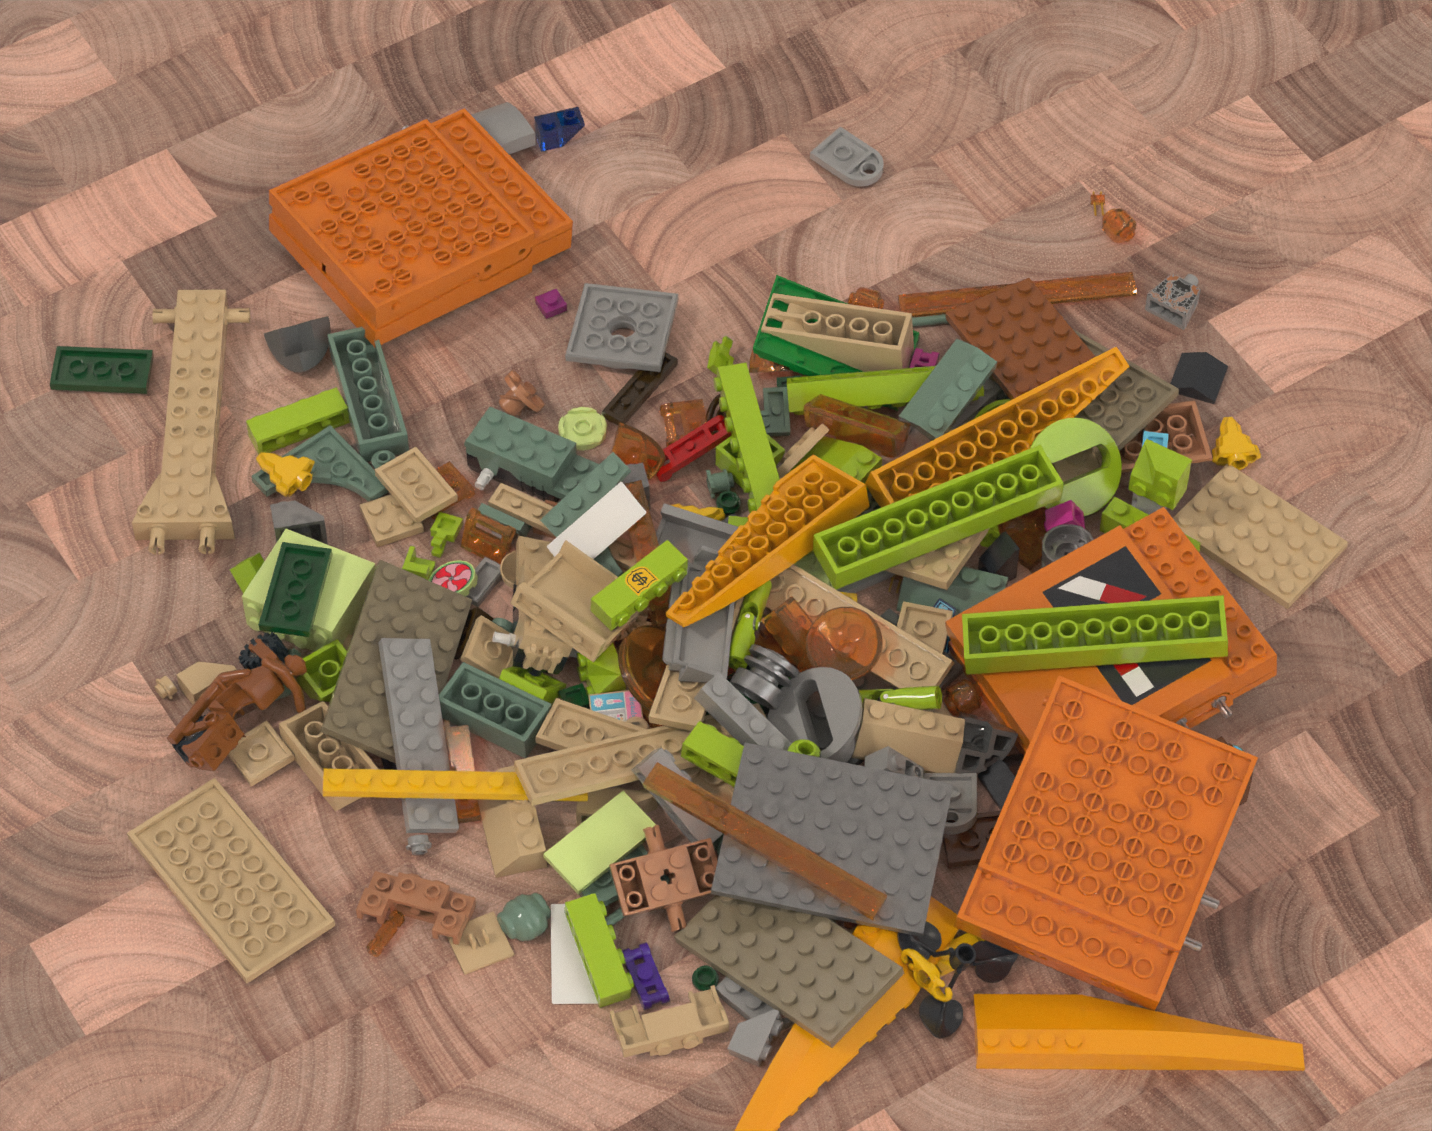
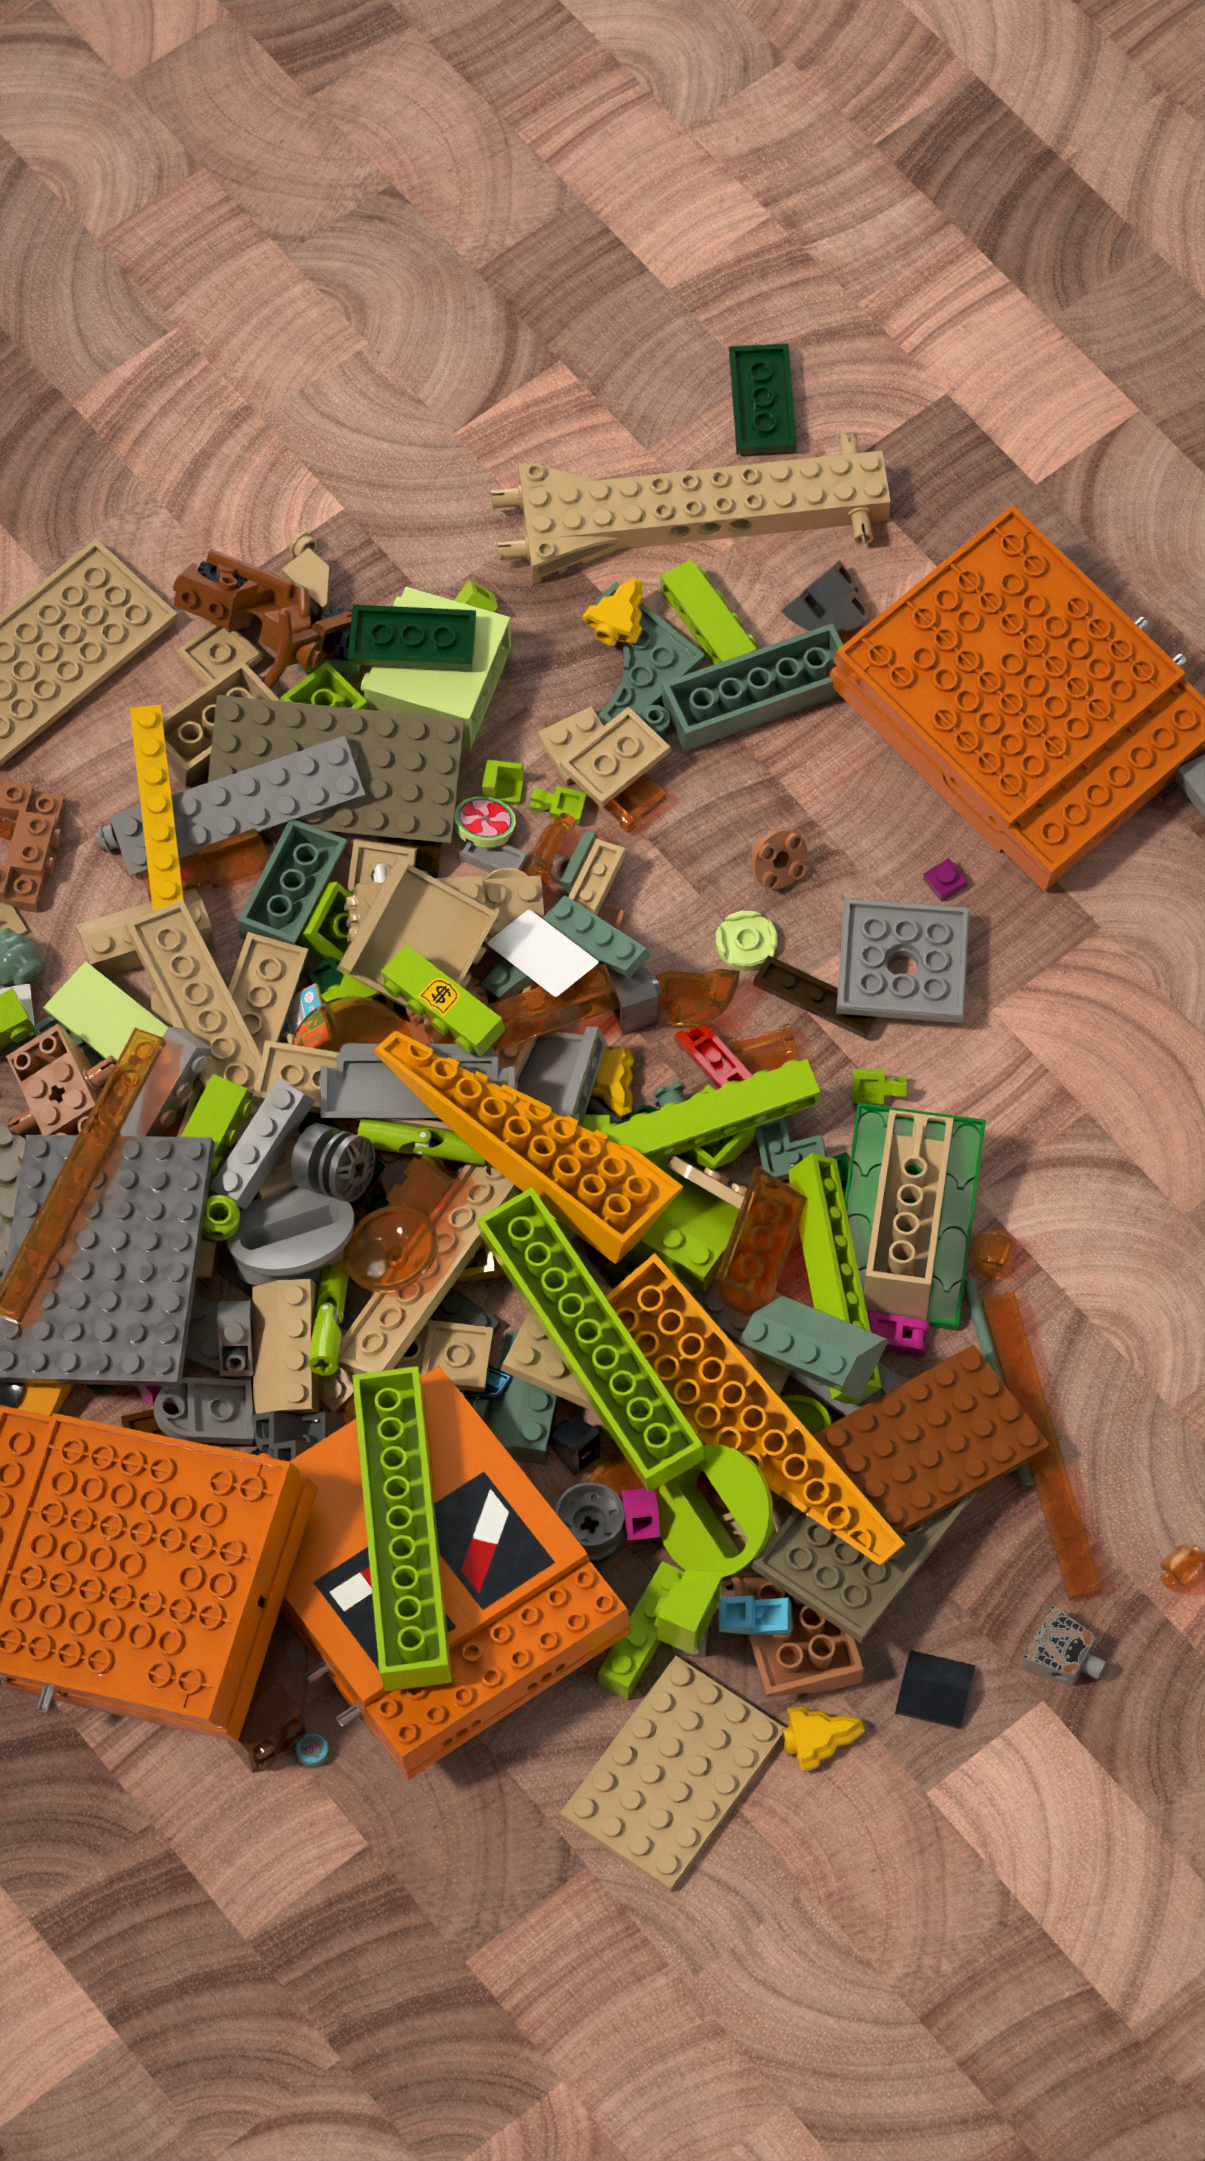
camera: 85 degrees right, 10 degrees up
flat silver slope [270,500,328,545] -> none
sand green piece [464,407,599,502] -> none

